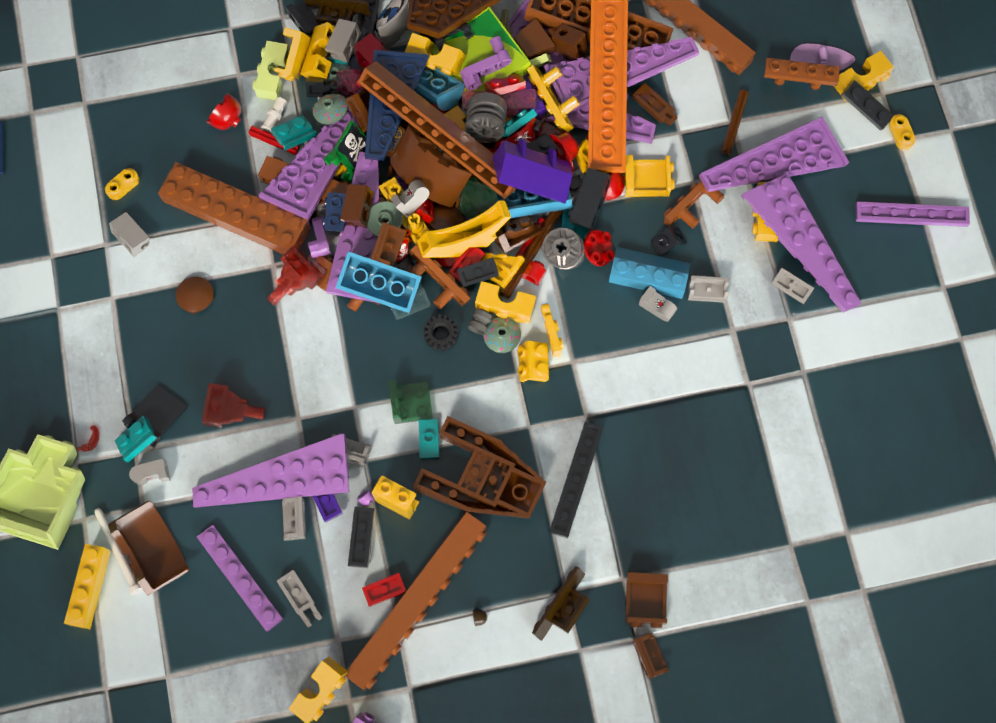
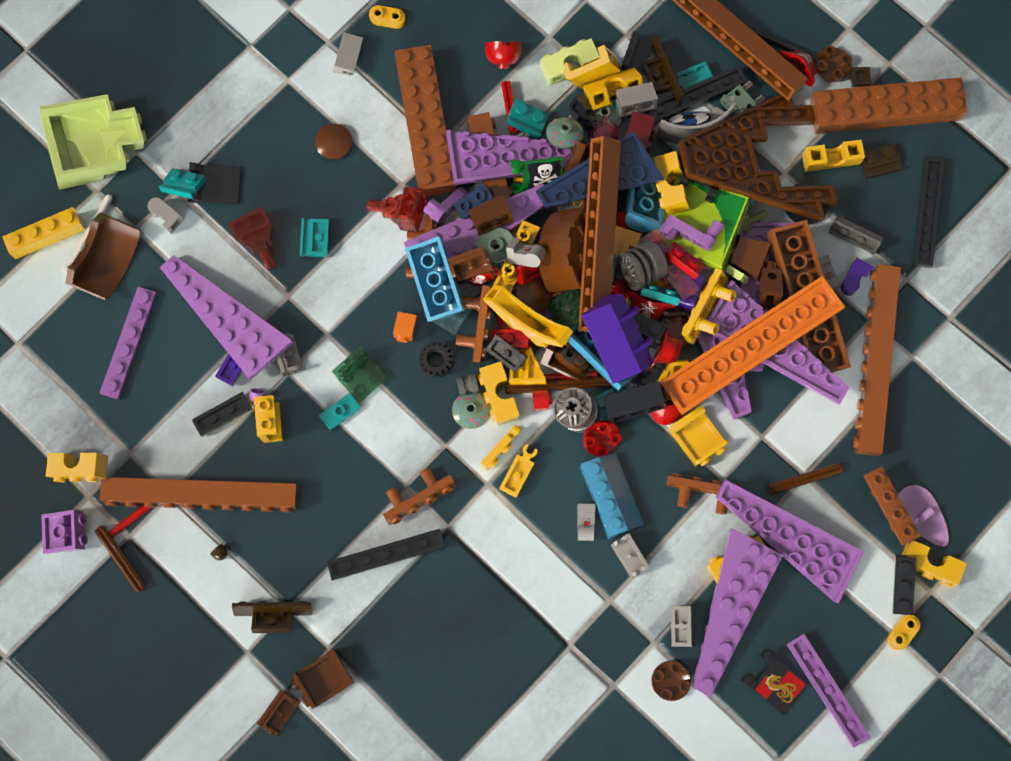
camera: 55 degrees right, 5 degrees up
clear red piece [77,425,100,452] -> none
white pin [261,97,287,133] -> none
light grey hinge [277,570,322,627] -> none
light grey hinge [282,496,306,541] -> none
red plate [362,573,406,607] -> none
reddish brown wedge [413,416,546,519] -> none
yellow bracket [517,340,549,382] -> none
reddish brown hinge [632,83,678,126] -> none
black bracket [651,227,687,256] -> none
none -> reddish brown axle [95,526,146,592]
none -> red bar [109,504,151,538]
none -> teal plate [300,218,330,257]
none -> dark orange plate [383,468,456,525]
none -> orange brick [393,312,418,343]
none -> yellow plate [499,444,537,498]
none -> reddish brown dish [651,661,691,701]
none -> flag [741,649,808,715]

